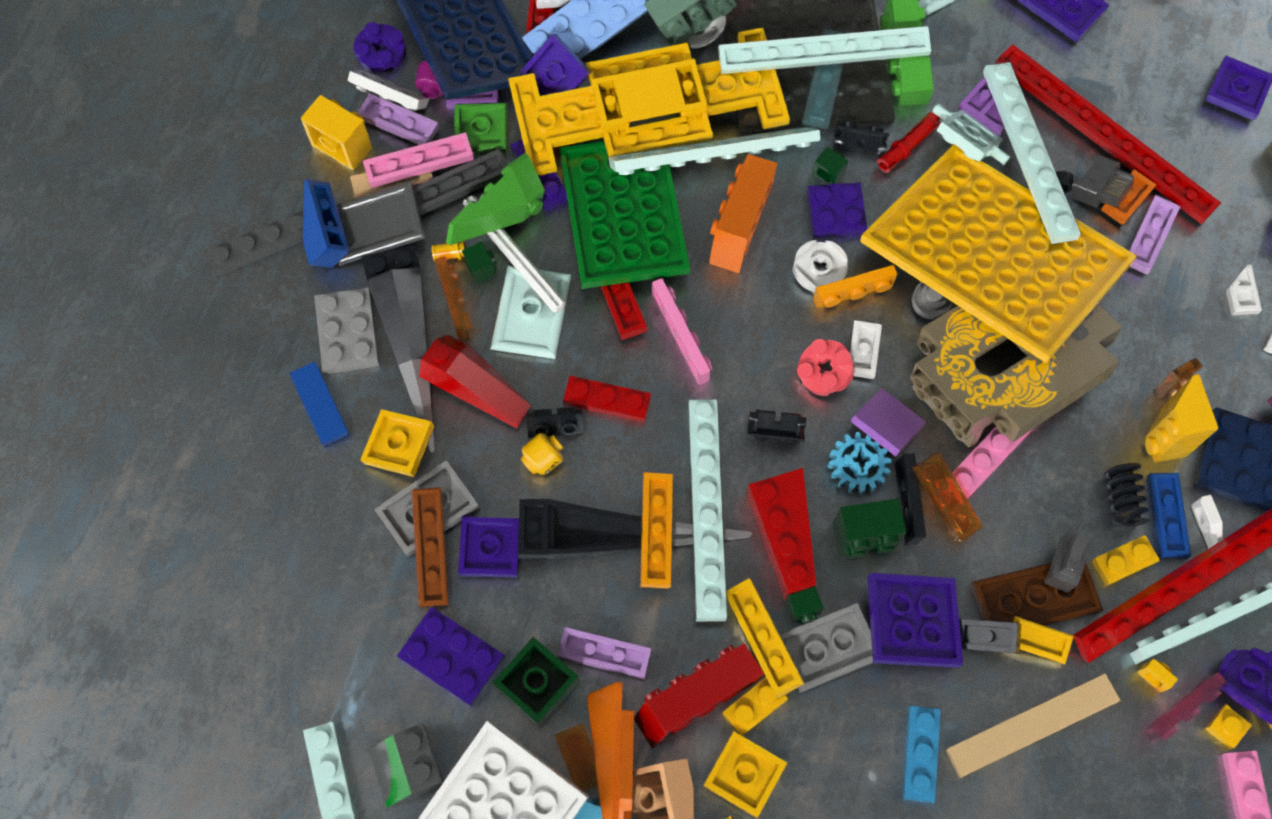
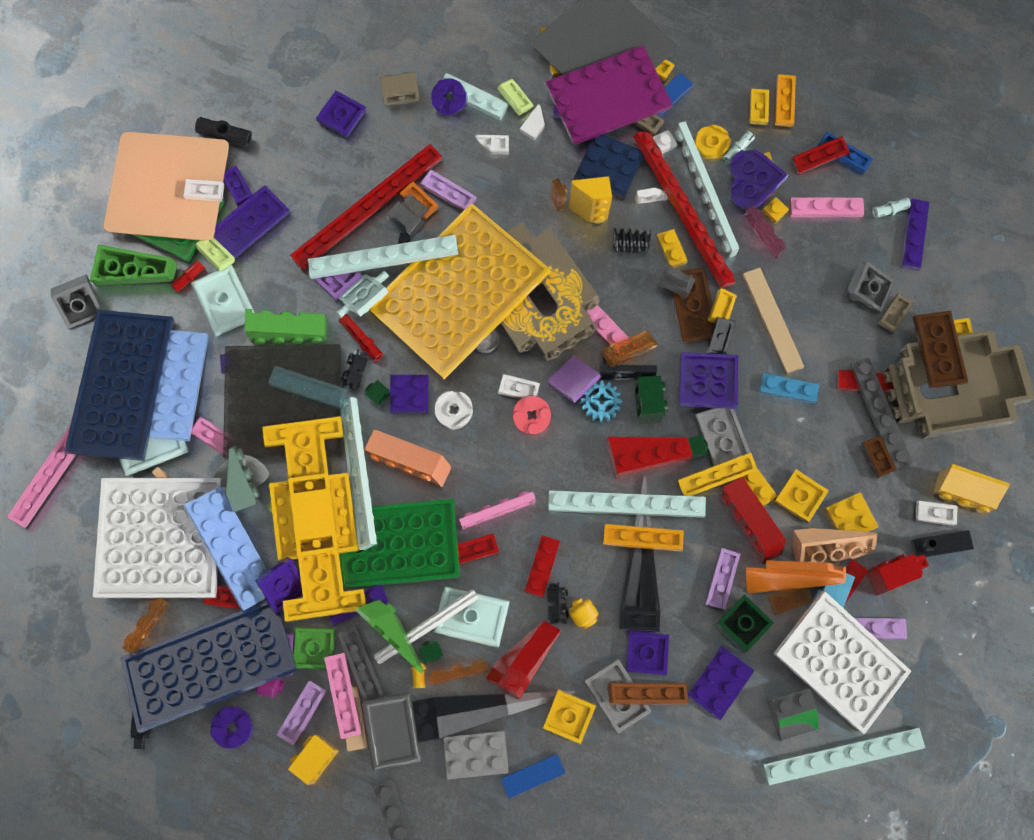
camera: 90 degrees left, 5 degrees up
blue slope [303,179,350,268] -> none
white plate [347,69,429,112] -> none
light aqua plate [718,26,931,74] -> none
black hinge [748,409,807,443] -> none
light orange plate [813,265,897,308] -> none
yellow plate [1137,658,1178,693] -> none
blue tile [1147,473,1191,559] -> none

